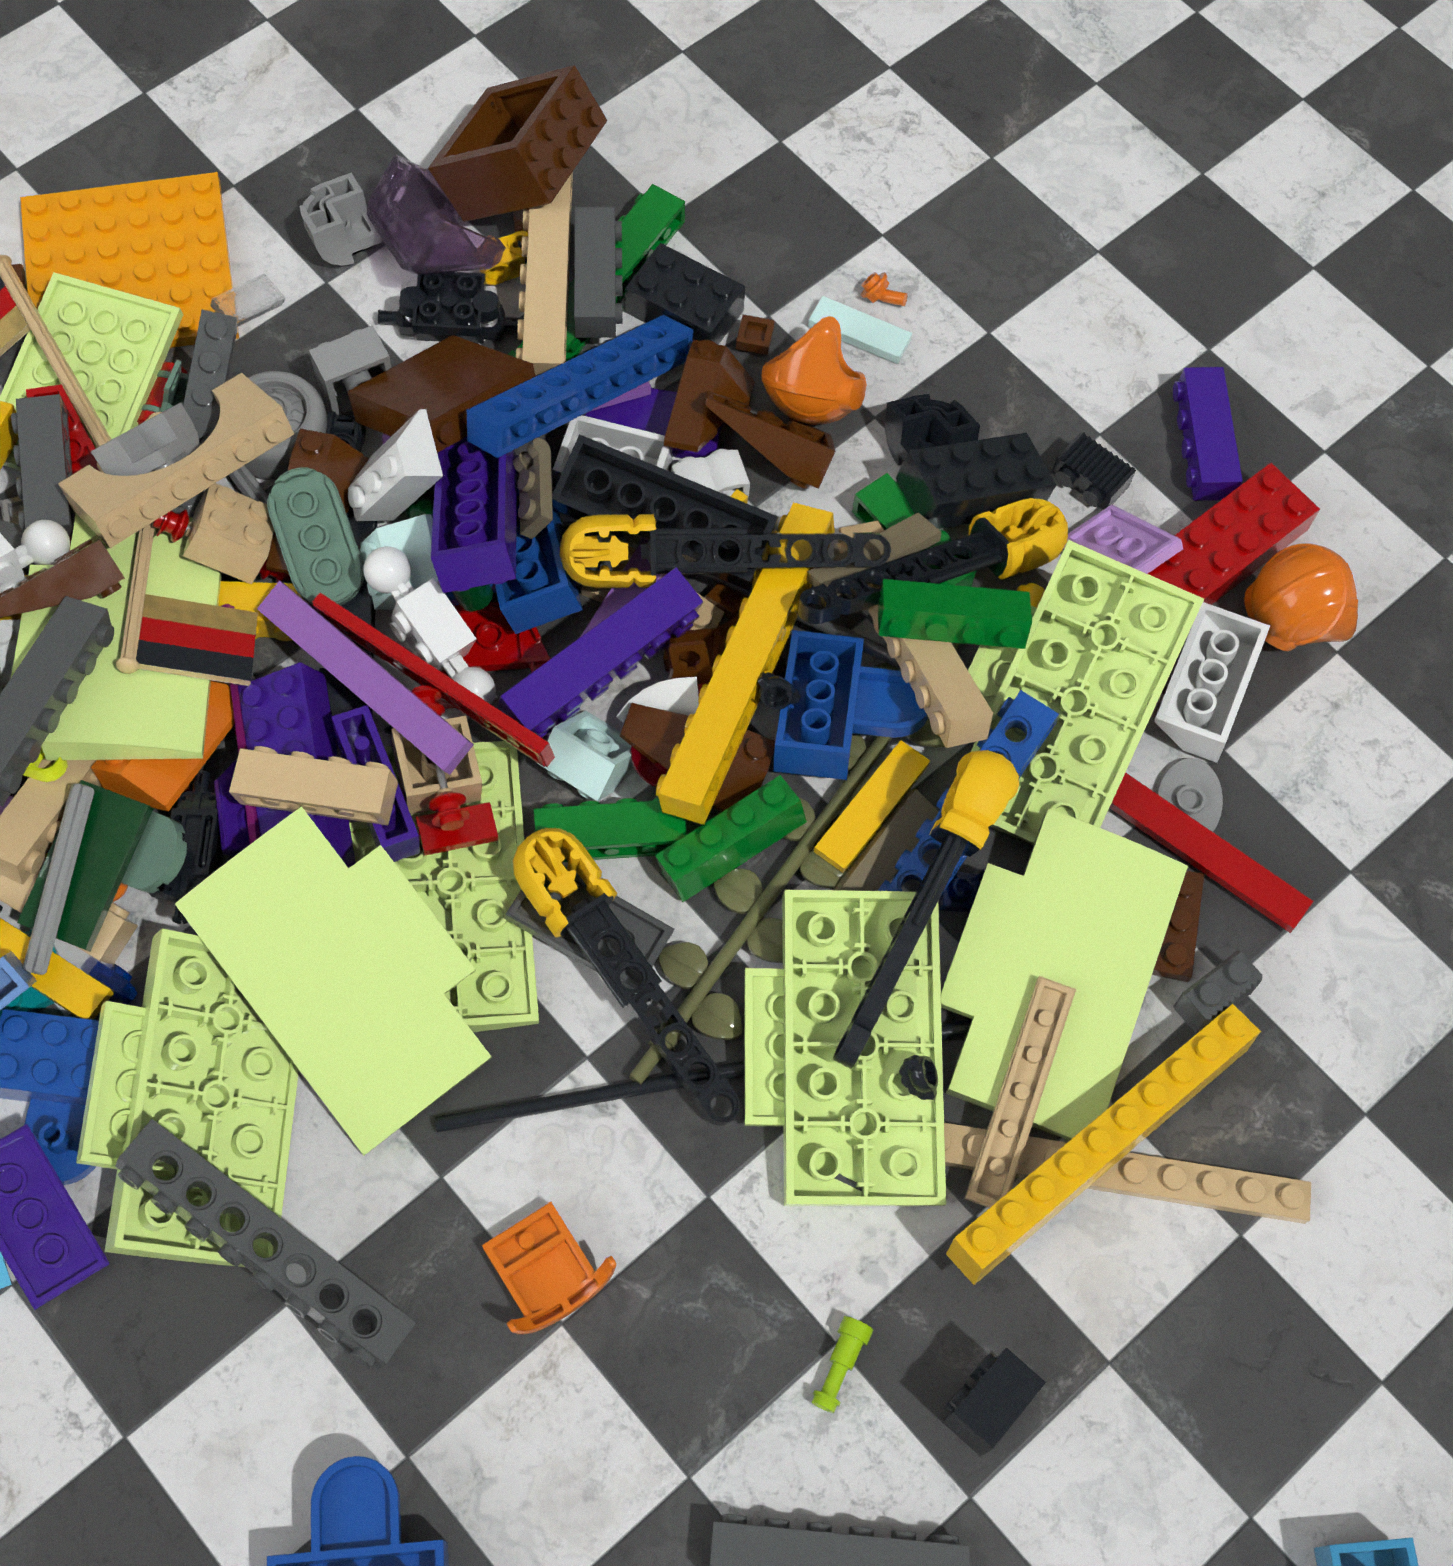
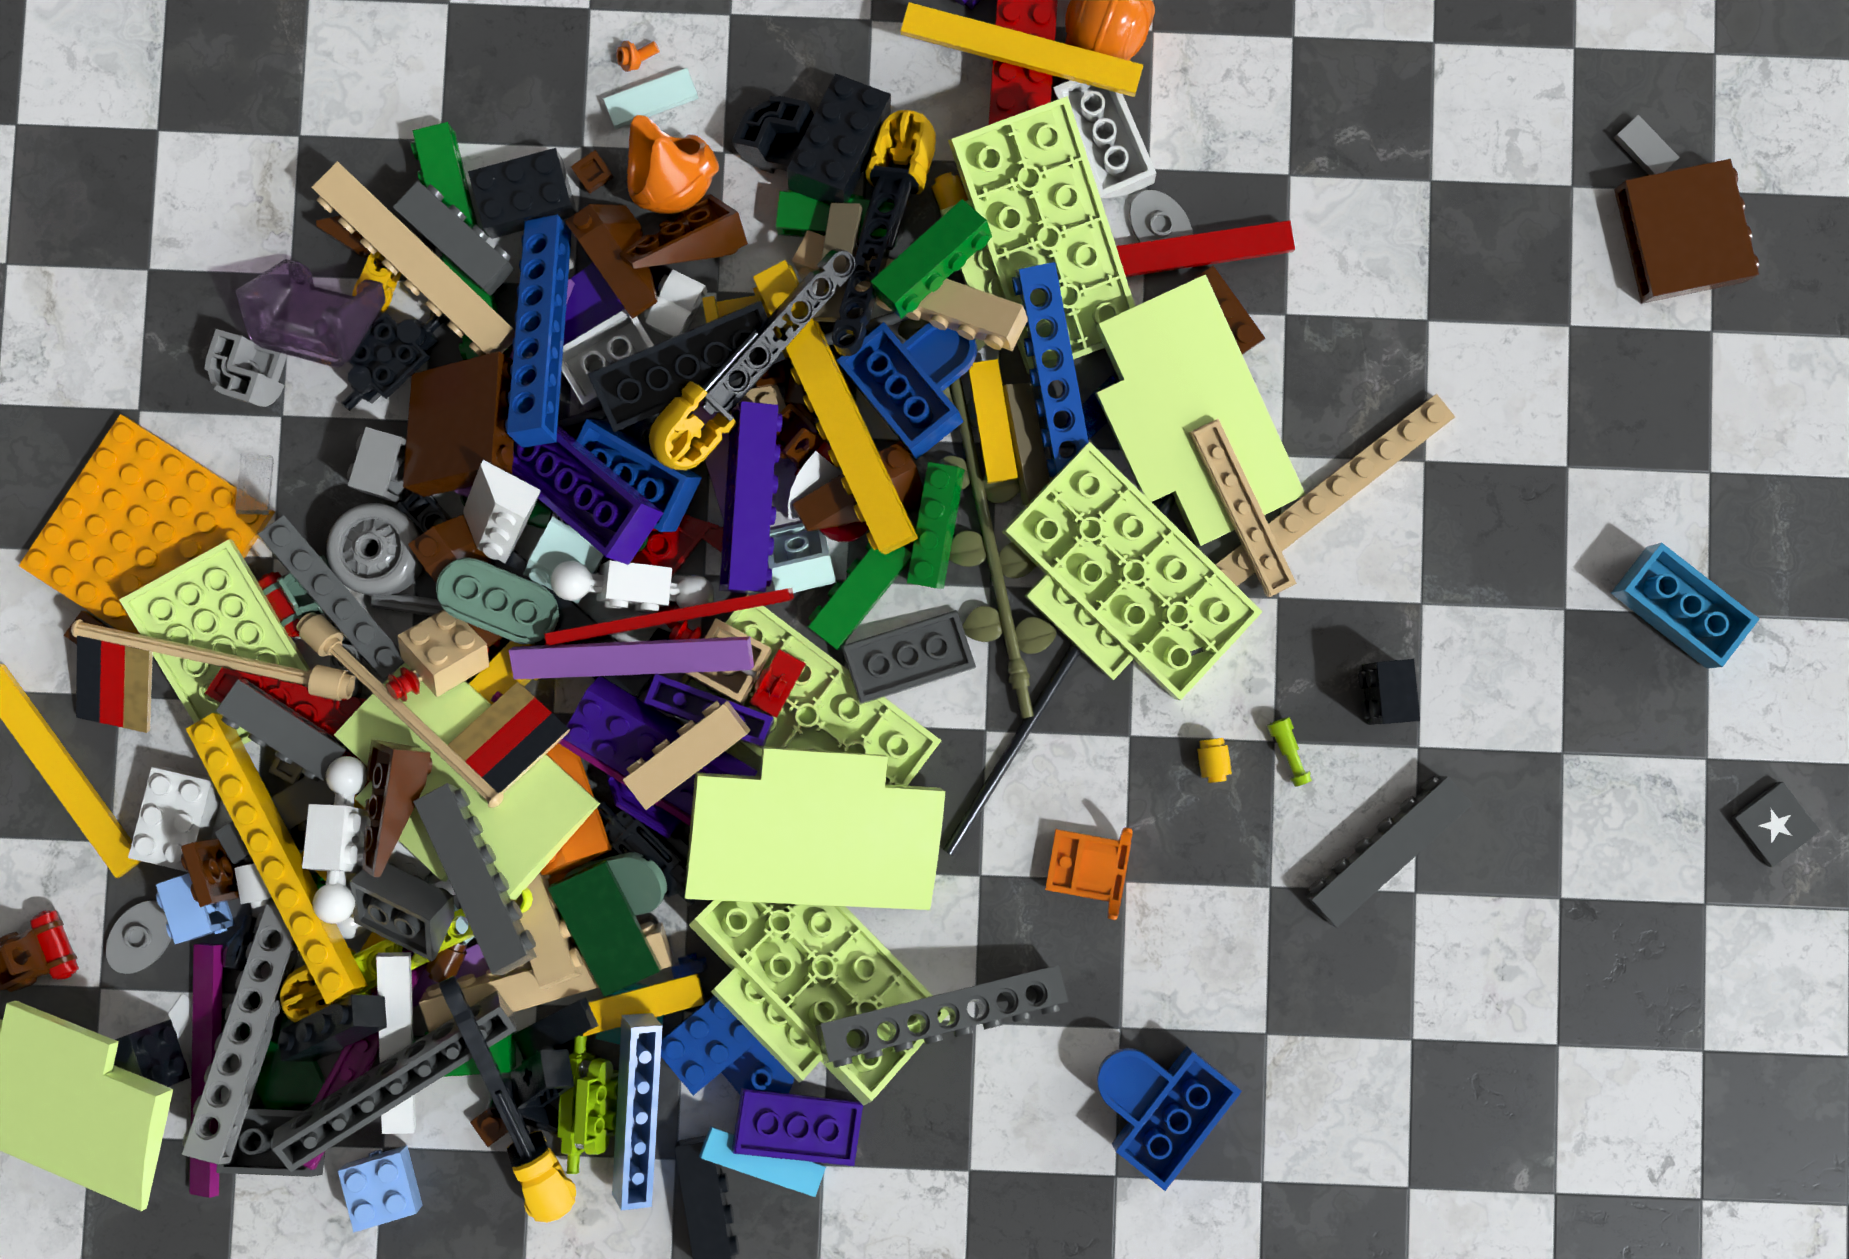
camera: 45 degrees left, 20 degrees up
light grey axle [23,784,94,975] -> none
tan arch [58,373,294,548] -> none
light grey brick [91,402,200,476] -> none
reddish brown window [428,65,608,222] -> none
dark tan plate [513,438,553,539] -> none
black piece [513,828,740,1126] -> none
black piece [758,672,801,710] -> none
piece [833,750,1019,1069] -> none
black piece [899,1055,938,1100] -> none
yellow brick [946,1004,1261,1285] -> none
black brick [1052,432,1136,510] -> none
lavender tile [1063,504,1183,574] -> none
dark grey brick [1173,950,1262,1033] -> none
none -> yellow tile [901,2,1143,97]
none -> yellow brick [1197,738,1232,783]

